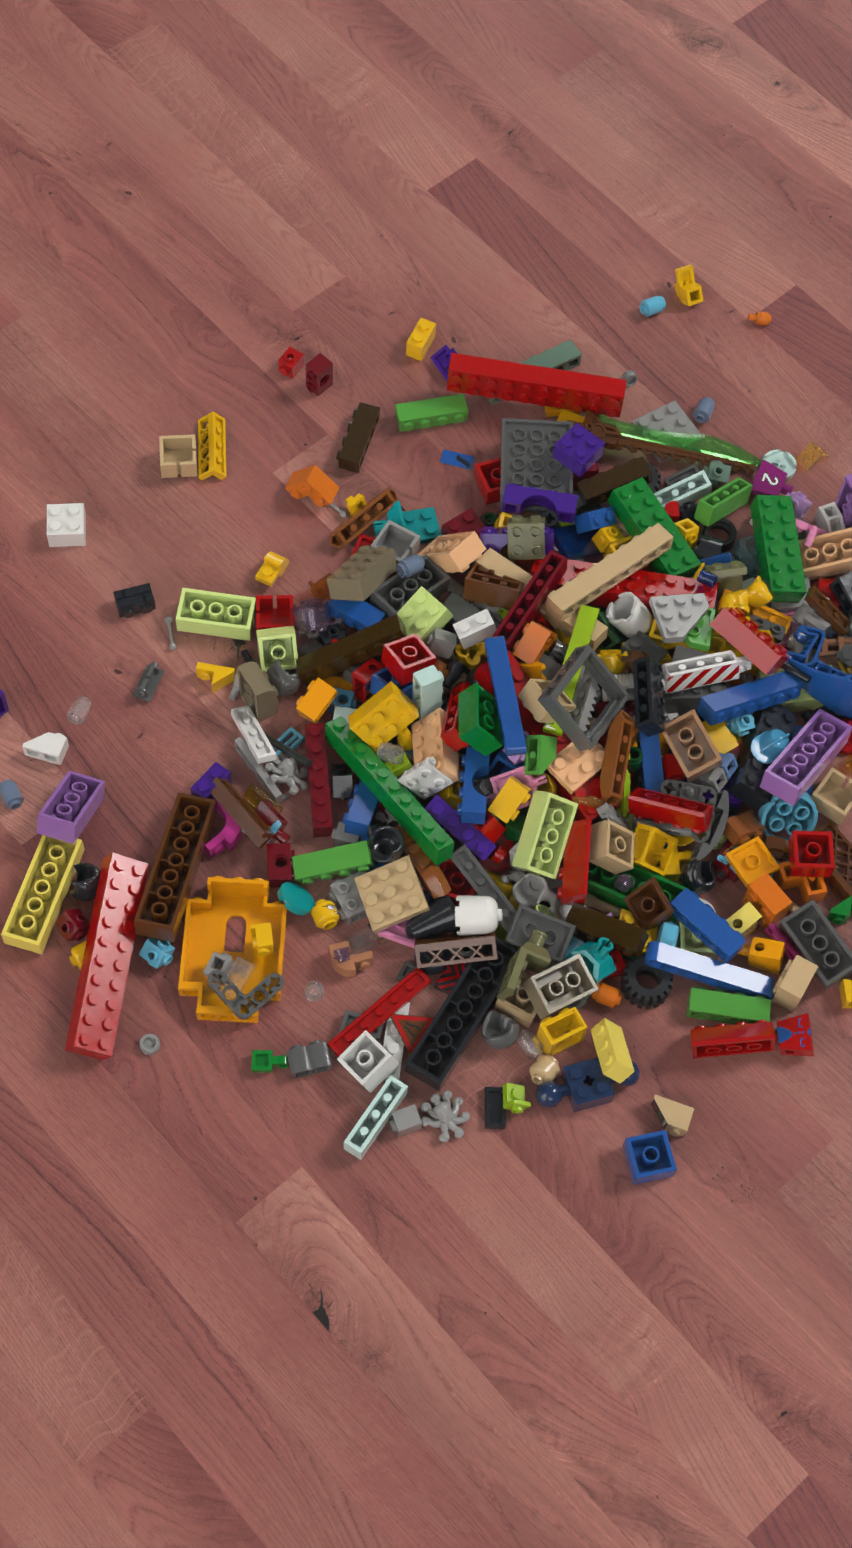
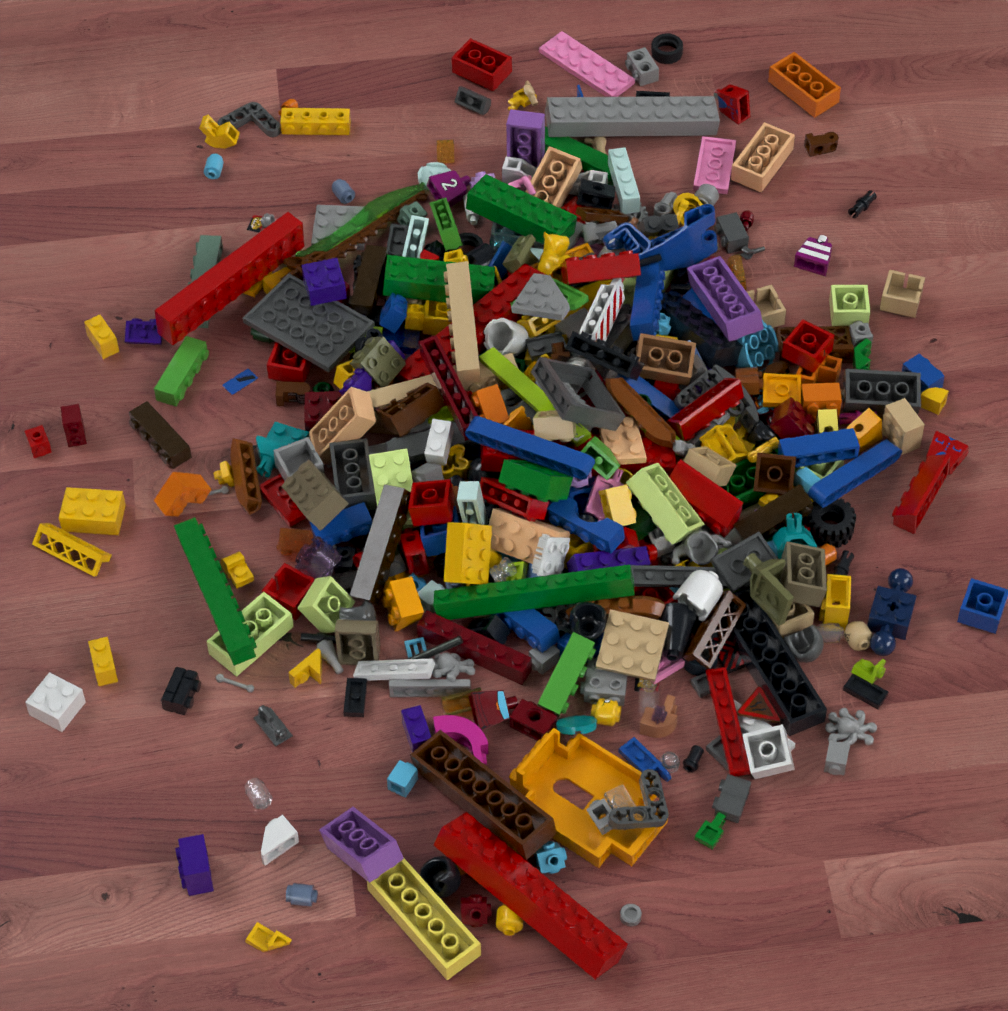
camera: 50 degrees left, 10 degrees down
tan piece [159,435,198,478] -> none
reddish brown fence [210,777,275,848] -> none
yellow brick [251,922,274,956] -> none
light aqua brick [344,1075,408,1160] -> none
sand blue brick [396,554,425,578] -> none
dark purple arch [501,483,578,524] -> none
clear yellow piece [573,796,603,807] -> none
light yellow brick [591,1018,635,1083] -> none
plate [614,874,634,892] -> none
tan slope [651,1095,694,1137] -> none
bright green brick [686,986,771,1024] -> none
clear blue hinge [697,569,718,588] -> none
dark azure piece [750,729,790,764] -> none
none -> yellow brick [59,487,126,536]
none -> yellow brick [88,636,118,686]
none -> green brick [174,517,257,666]
none -> dark grey beam [218,102,281,137]
none -> sticker [247,215,262,232]
none -> reddish brown leg [275,381,311,406]
none -> yellow brick [280,108,351,135]
none -> black plate [343,678,367,717]
none -> medium azure brick [387,760,418,798]
none -> blue hinge [618,737,671,785]
none -> black pin [683,745,704,772]
none -> yellow axle [747,437,779,463]
none -> dark red brick [770,397,816,439]
none -> black pin [833,550,854,576]

